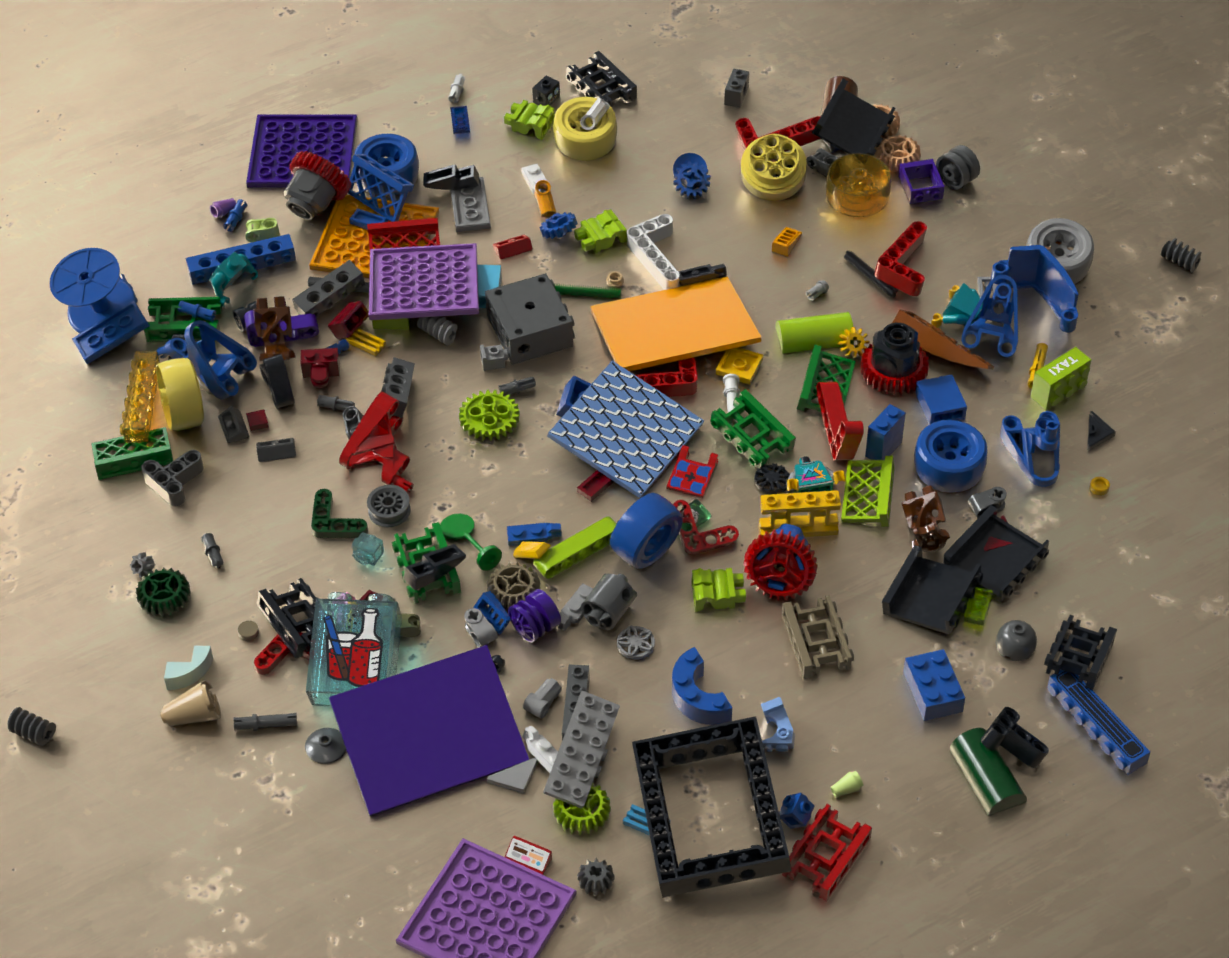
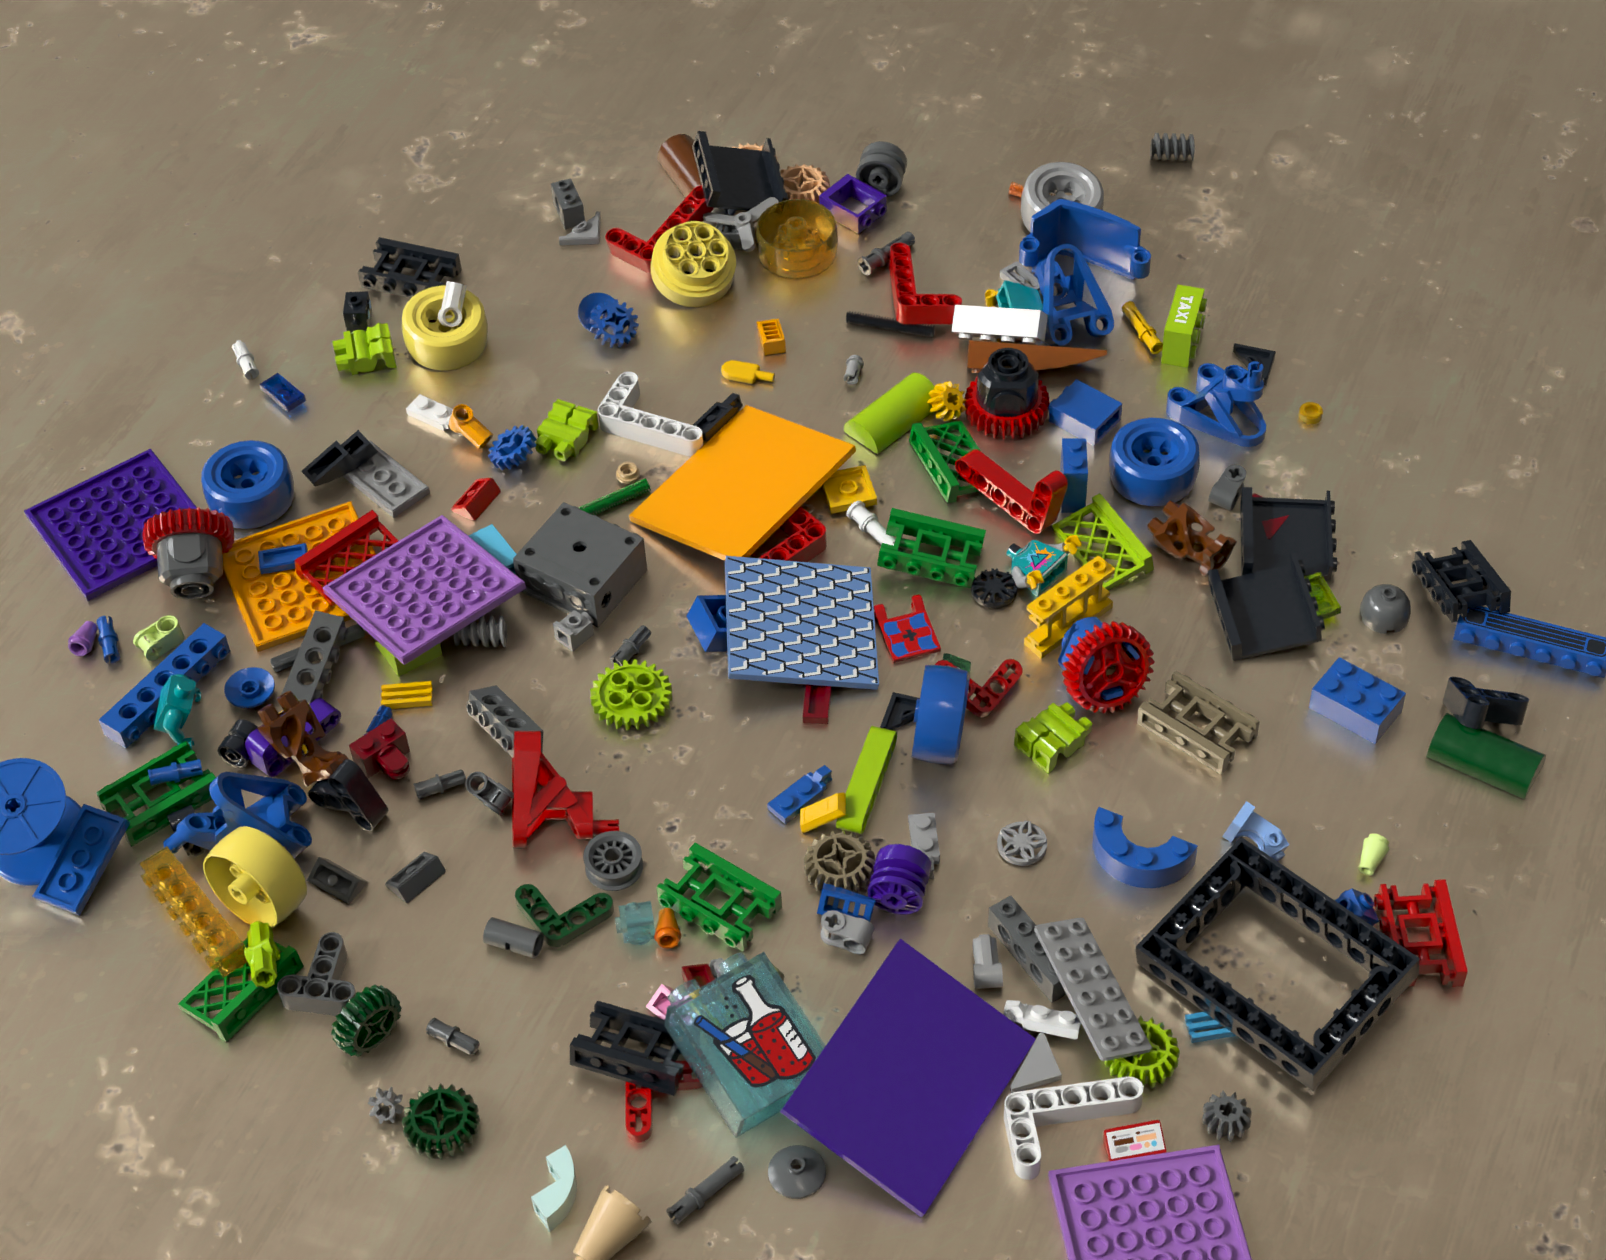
camera: 35 degrees left, 0 degrees up
dark tan tile [238,621,259,641] -> none
dark red tile [246,409,269,432] -> none
dark red brick [328,301,369,339] -> none
blue fence [348,154,414,222] -> none
black slope [403,544,466,590] -> none
green piece [440,513,502,571] -> none
dark grey cylinder [581,573,637,630] -> none
none -> blue dish [224,667,275,708]
none -> lime piece [244,921,280,988]
none -> dark green gear [331,985,402,1057]
none -> dark grey pin [483,917,544,959]
none -> light grey tile [559,211,601,245]
none -> orange cone [654,908,681,949]
none -> light grey piece [703,197,779,252]
none -> yellow piece [721,360,775,384]
none -> dark grey pin [857,232,915,276]
none -> white brick [952,305,1048,345]
none -> white beam [1004,1077,1143,1180]

